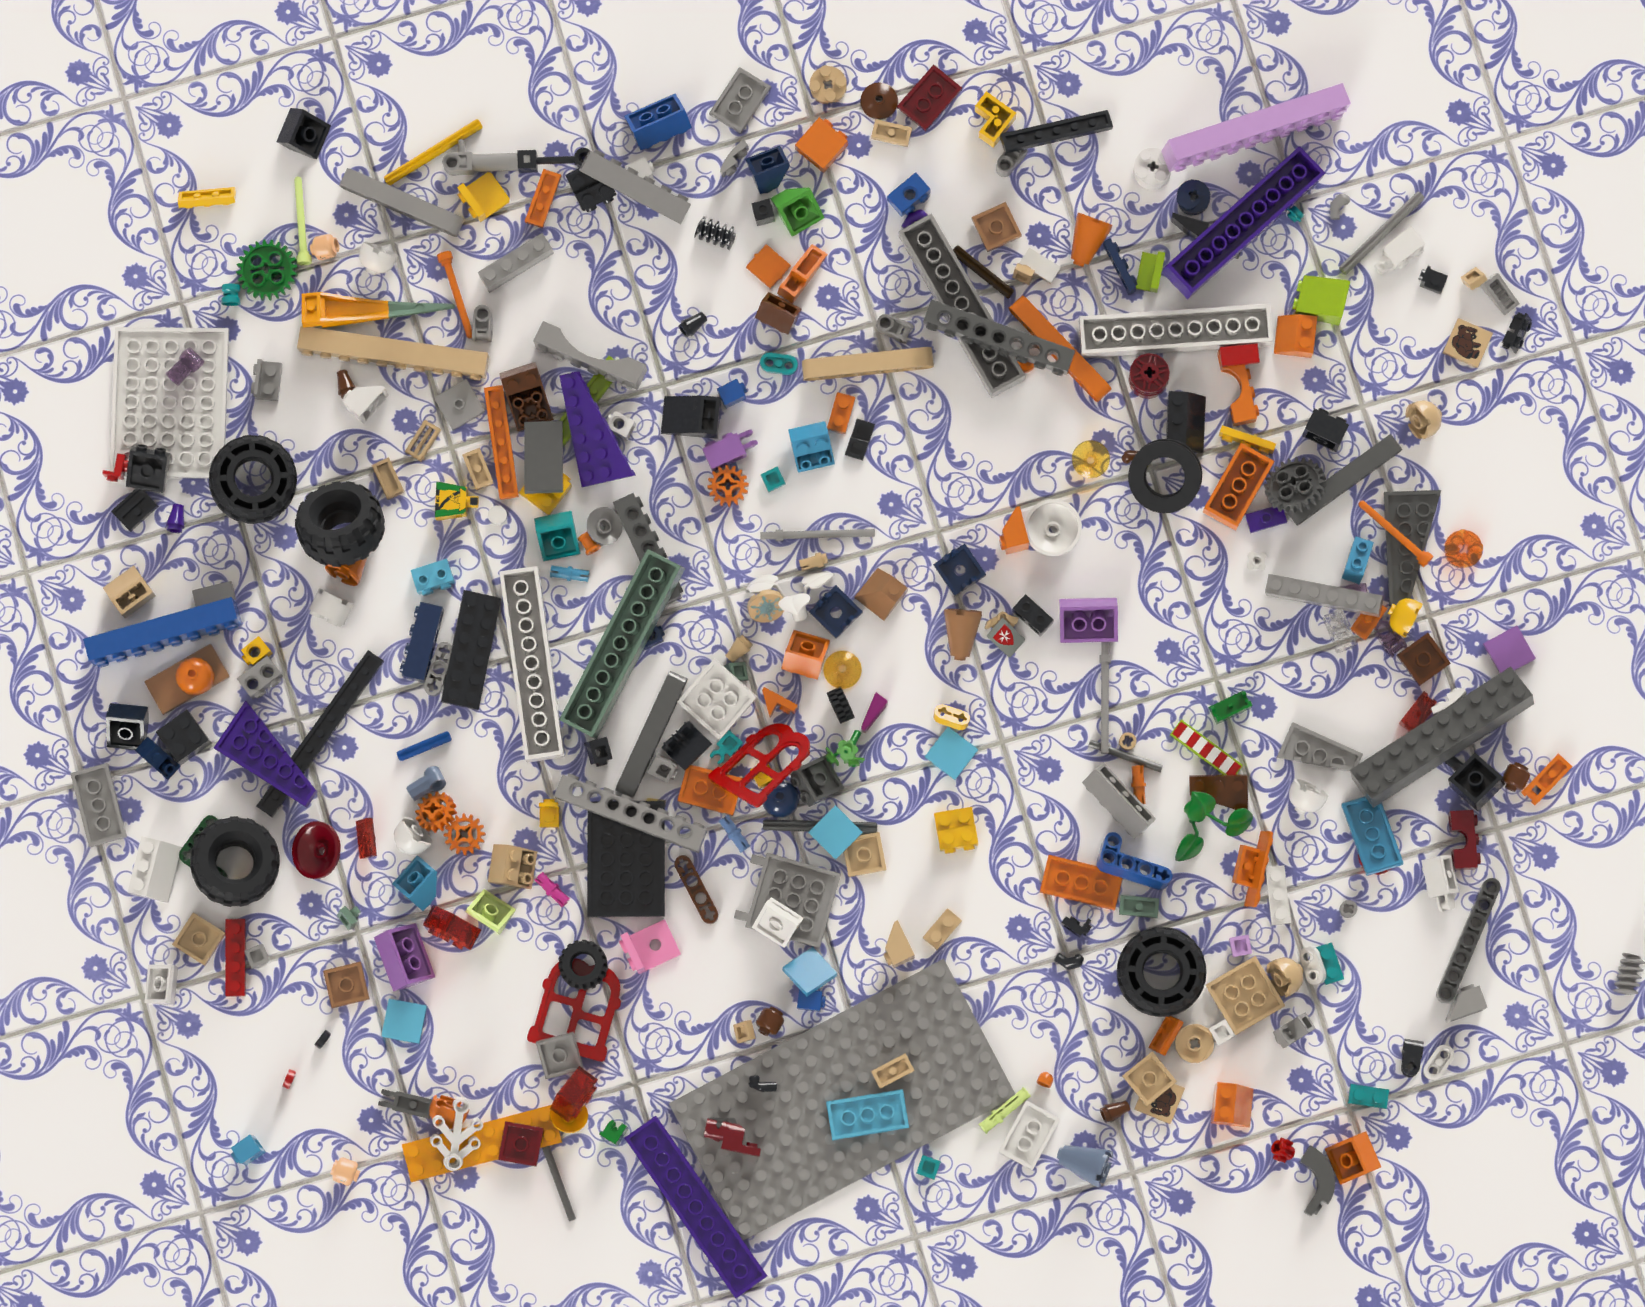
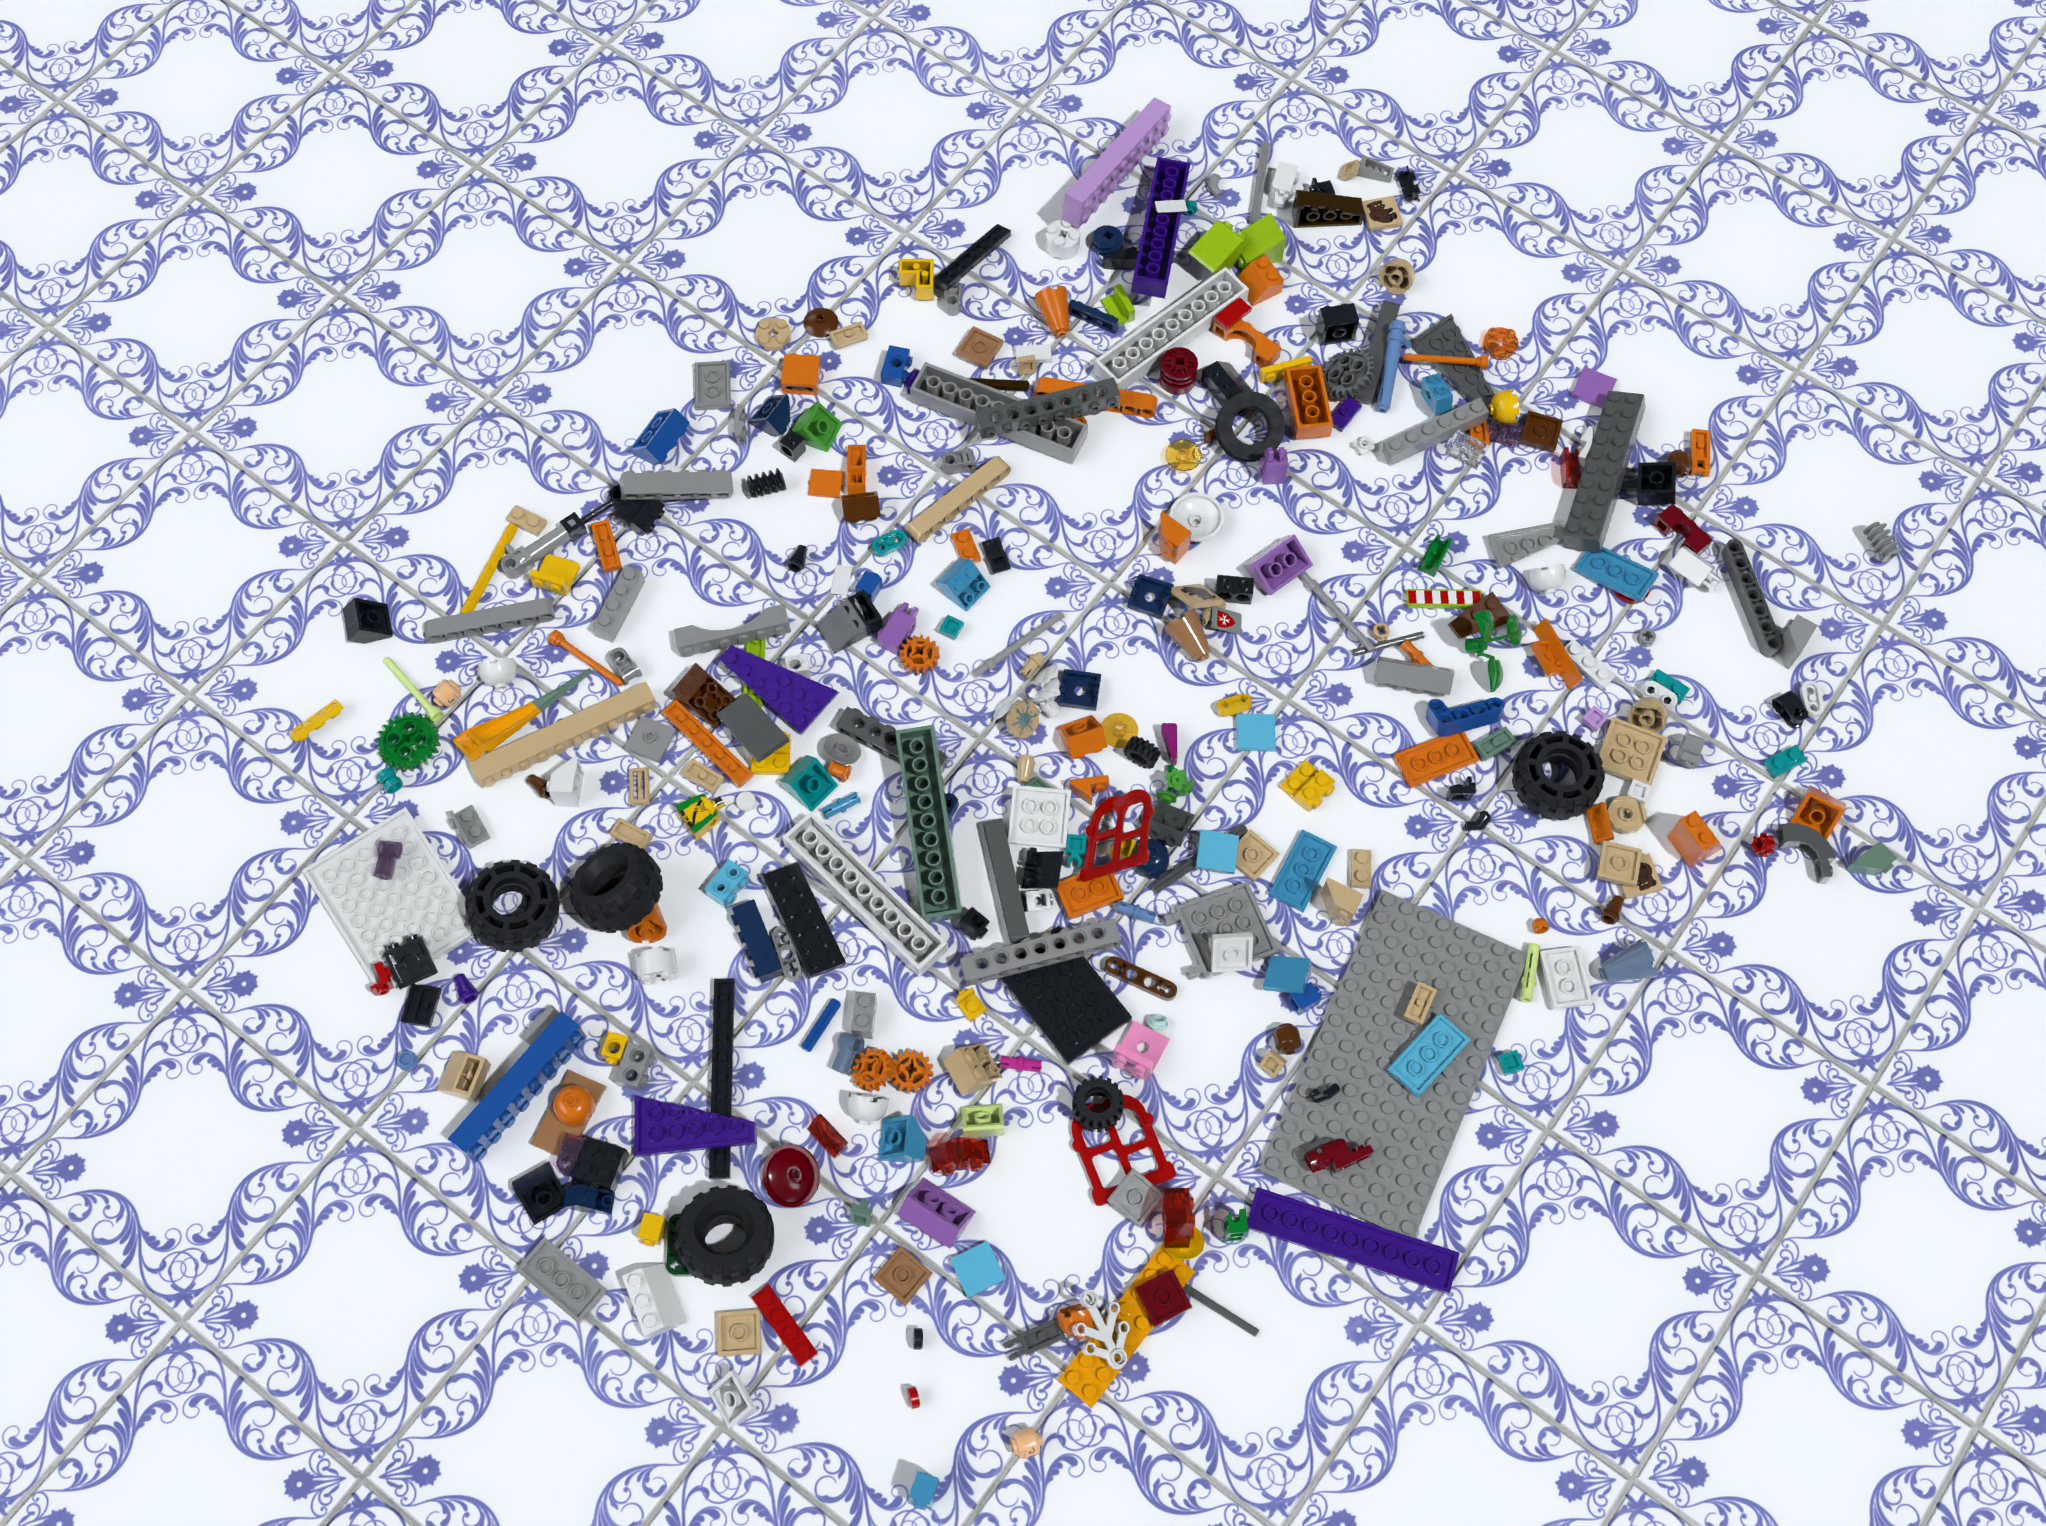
camera: 45 degrees left, 15 degrees down
light grey plate [245,943,270,969] -> none
medium nougat slope [854,568,908,621] -> none
dark red plate [897,64,962,132] -> none
none -> medium blue plate [397,1050,418,1071]
none -> tan plate [506,505,548,537]
none -> clear purple piece [556,1133,586,1176]
none -> yellow brick [637,1212,667,1247]
none -> white sticker [831,565,852,595]
none -> light grey brick [851,991,877,1039]
none -> light aqua plate [1148,1014,1168,1031]
none -> white sticker [1155,200,1188,213]
none -> tan tile [1171,584,1223,609]
none -> lime slope [1188,220,1249,274]
none -> medium lavender hinge [1258,447,1289,485]
none -> dark azure tile [1268,829,1337,913]
none -> dark brown wedge [1292,190,1364,228]
none -> medium blue cylinder [1376,320,1412,413]
none -> sand green slope [1846,841,1897,876]

